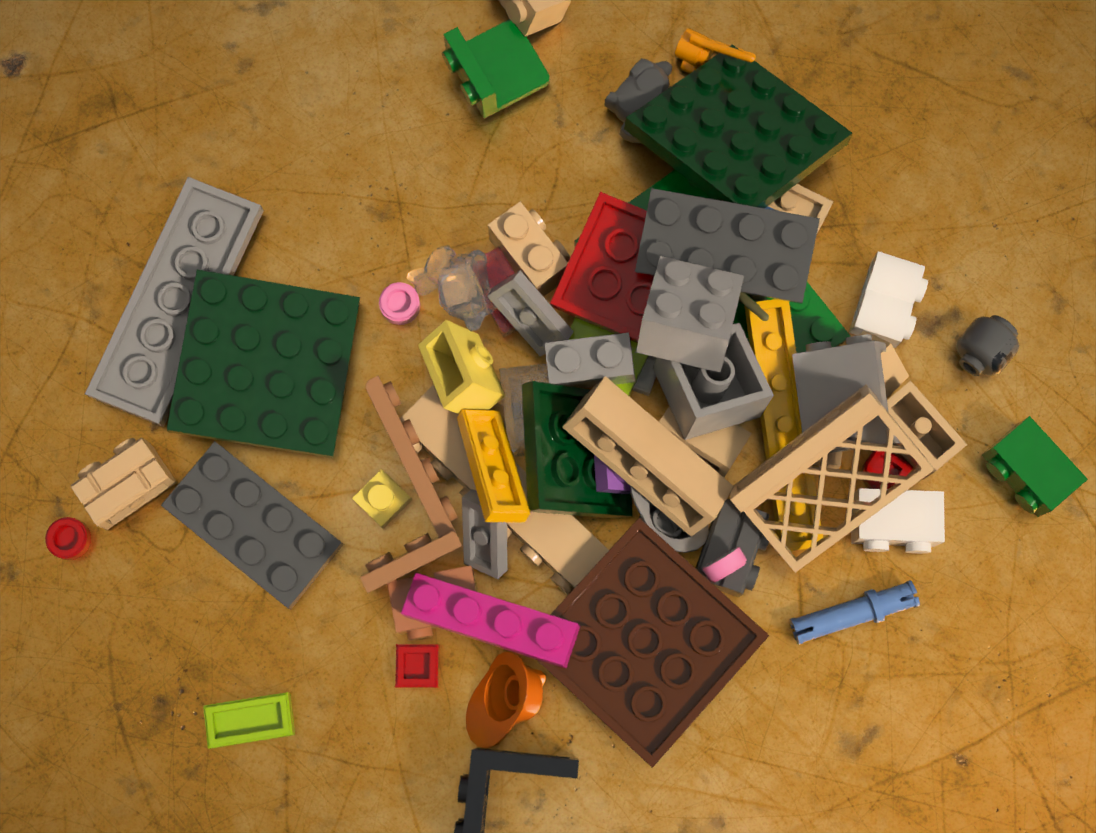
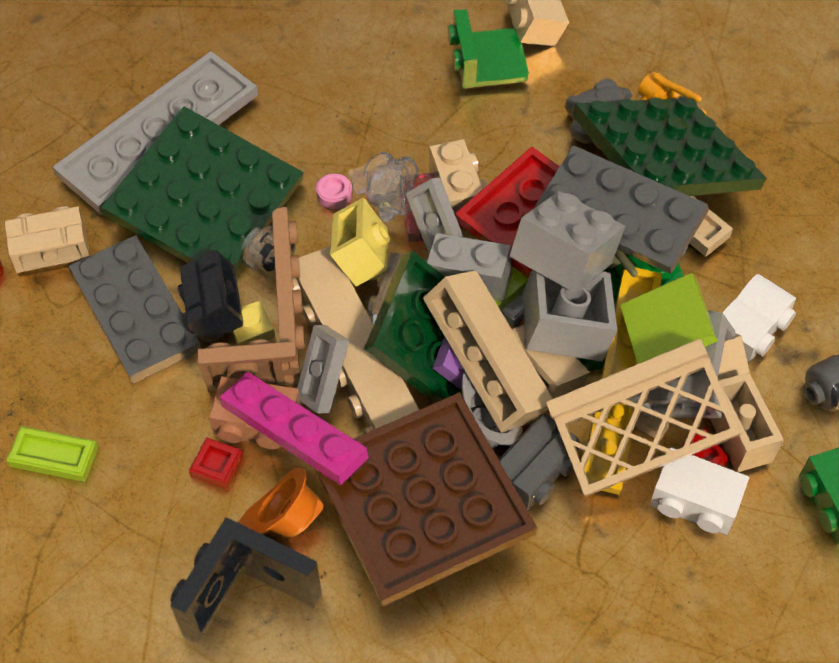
camera: 20 degrees right, 20 degrees down
yellow tile [457,409,530,522] -> none
bright pink tile [702,547,747,583] -> none
medium blue pin [789,580,920,645] -> none
none -> black brick [178,250,244,343]
none -> clear head [240,226,296,280]
none -> lime tile [620,273,718,364]

